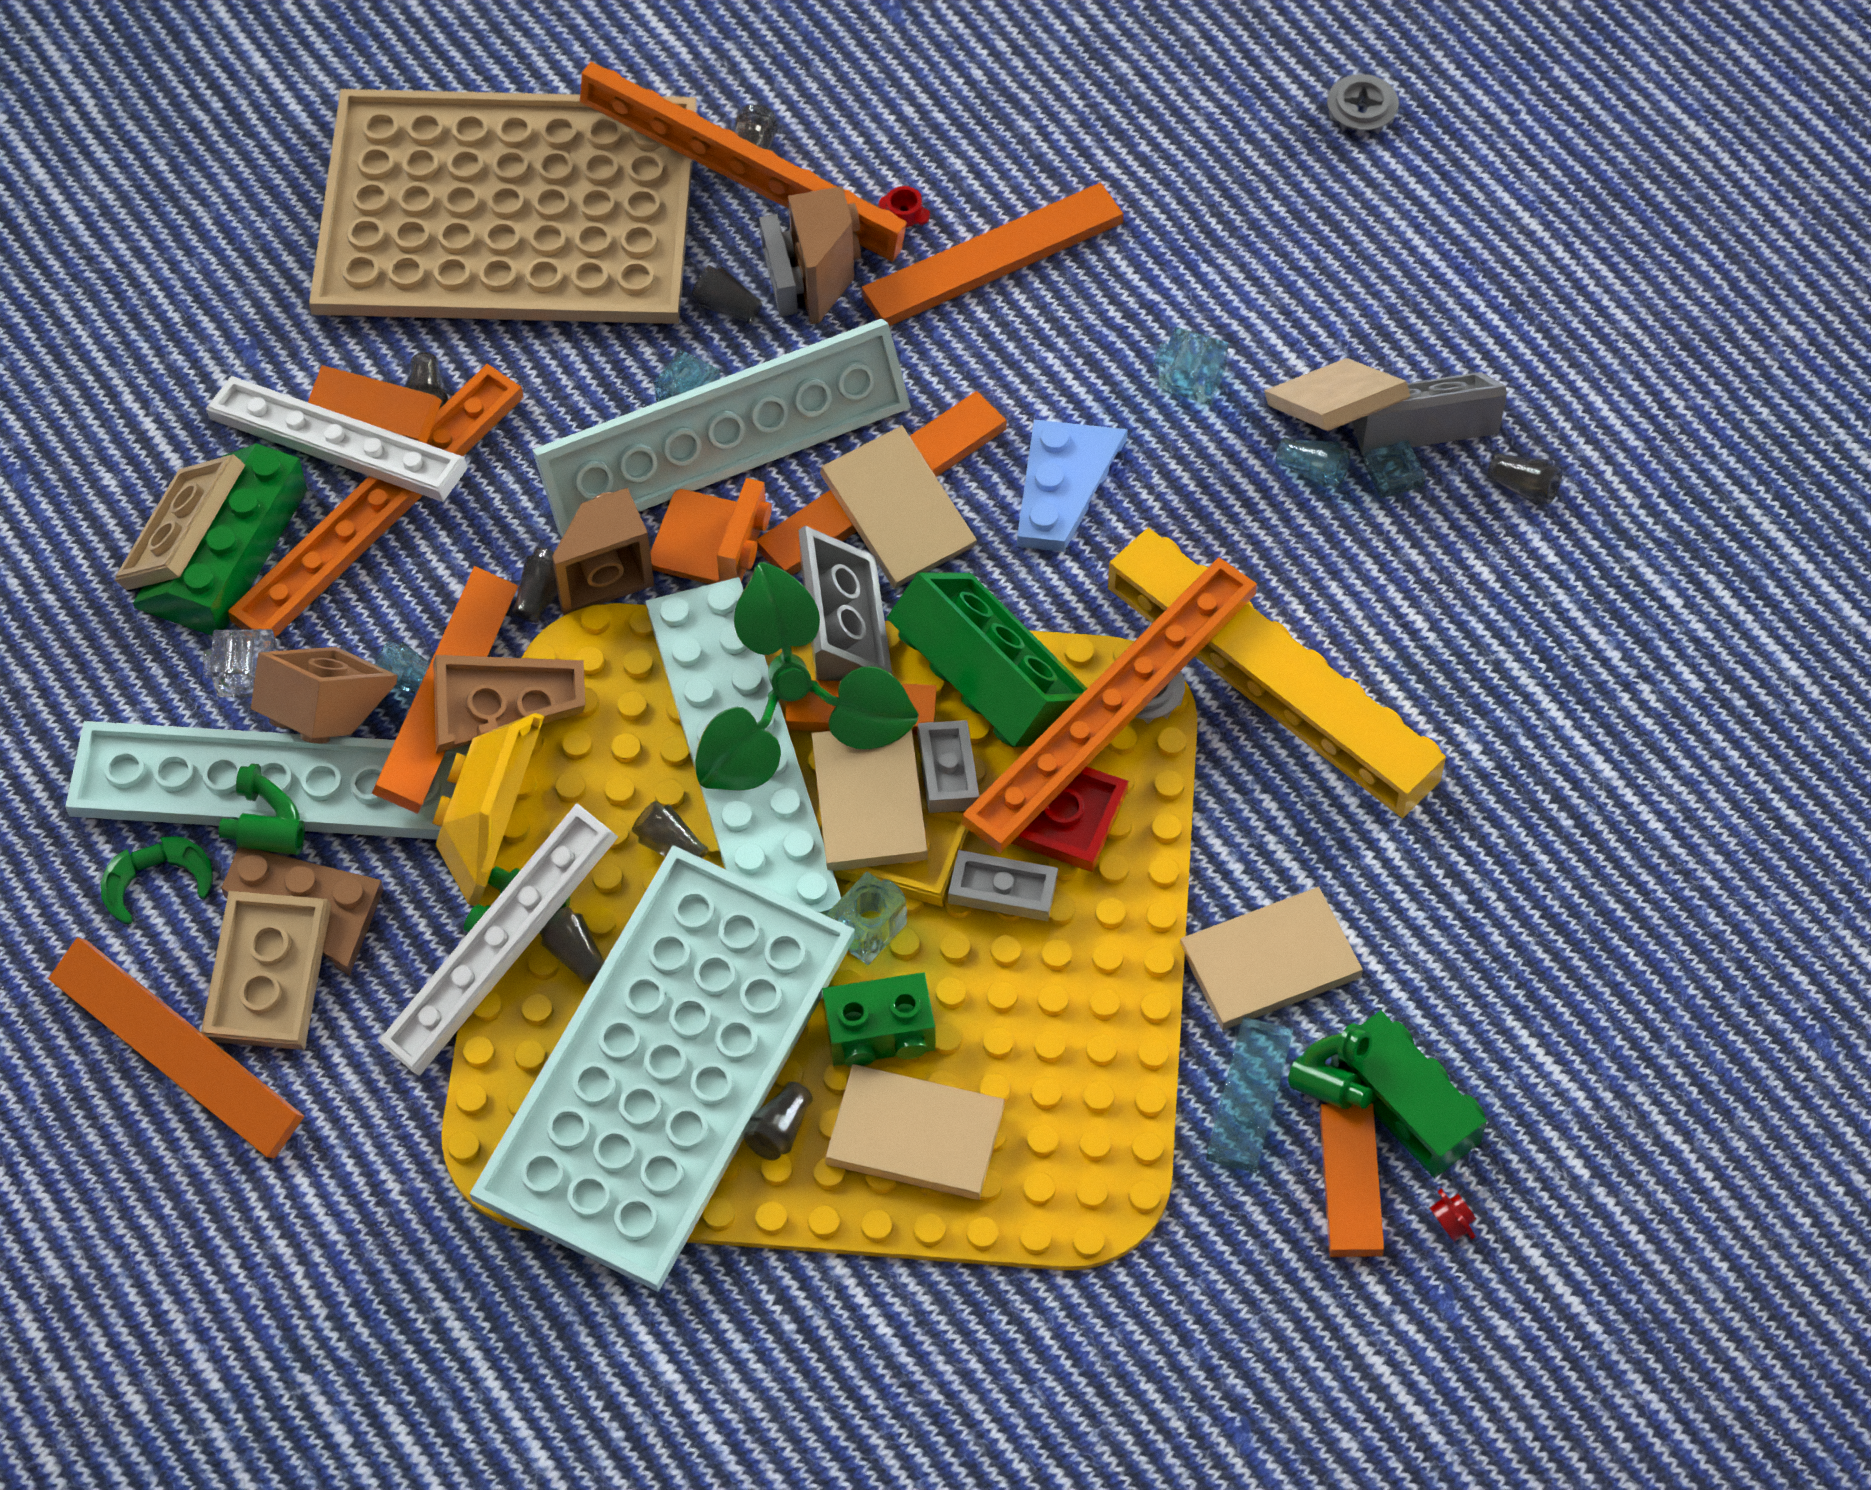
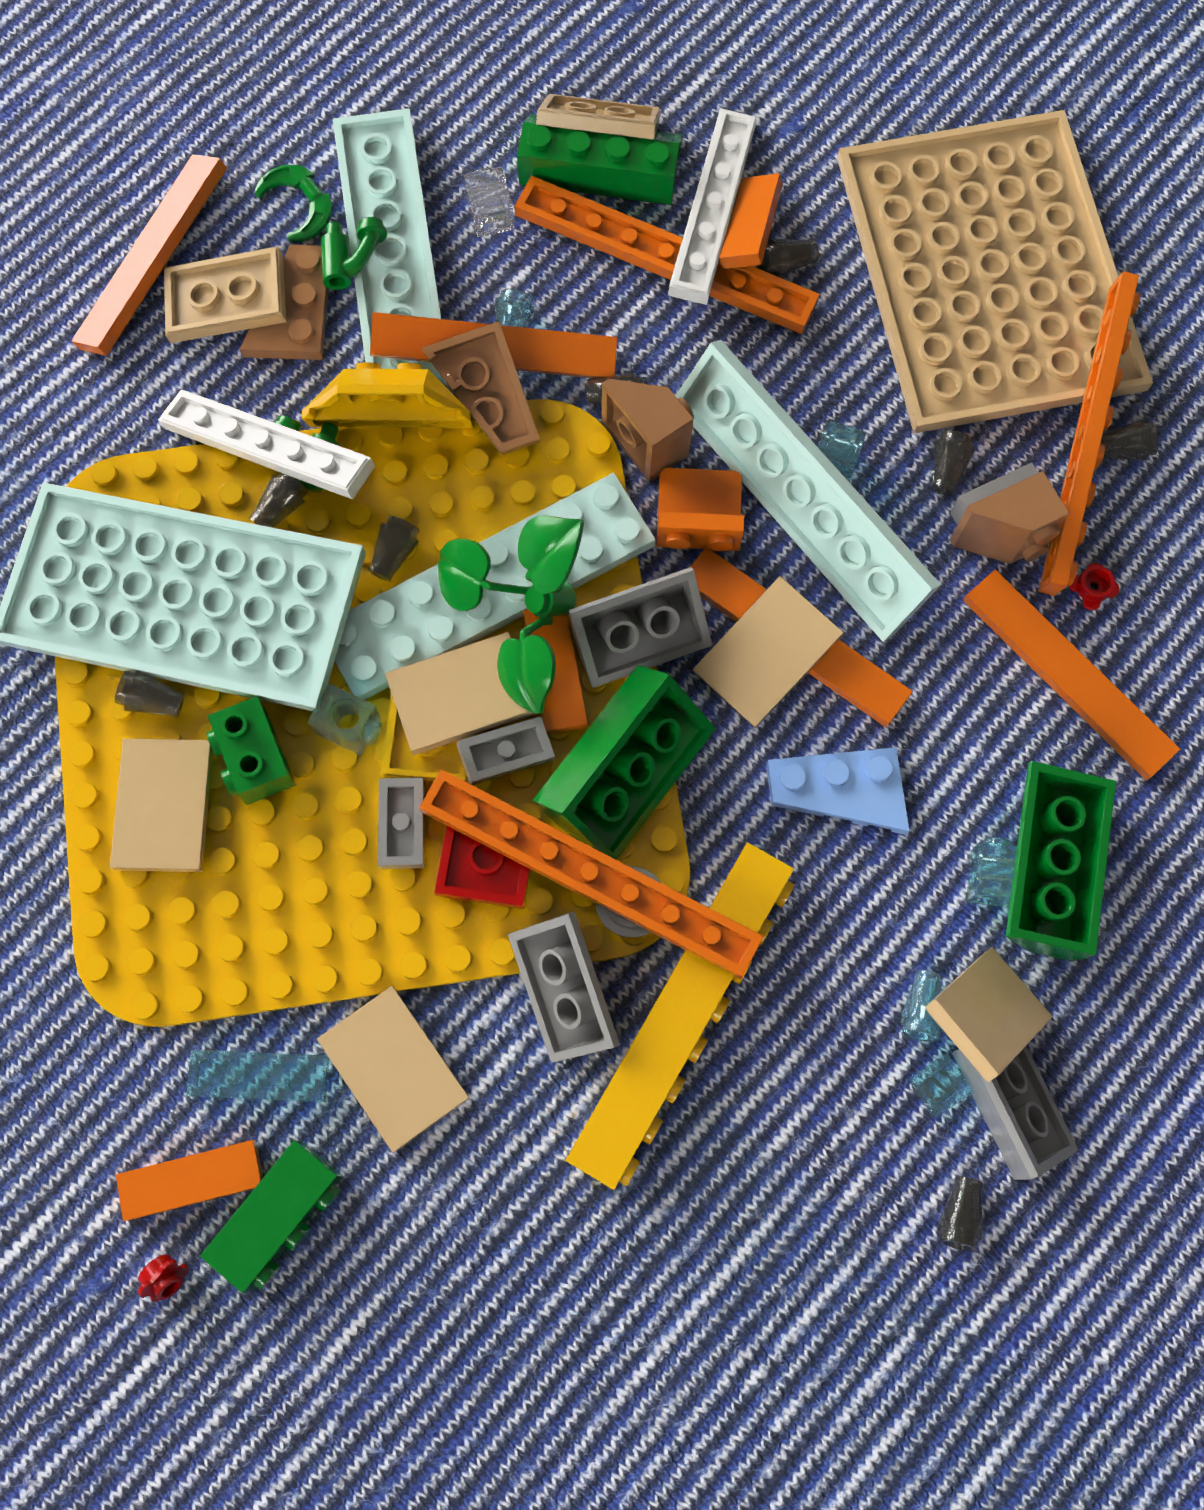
camera: 75 degrees right, 15 degrees up
medium nougat slope [251,647,398,743] -> none
green plant [1288,1023,1373,1109] -> none
none -> light grey slope [508,911,620,1063]
none -> green slope [1005,761,1116,961]

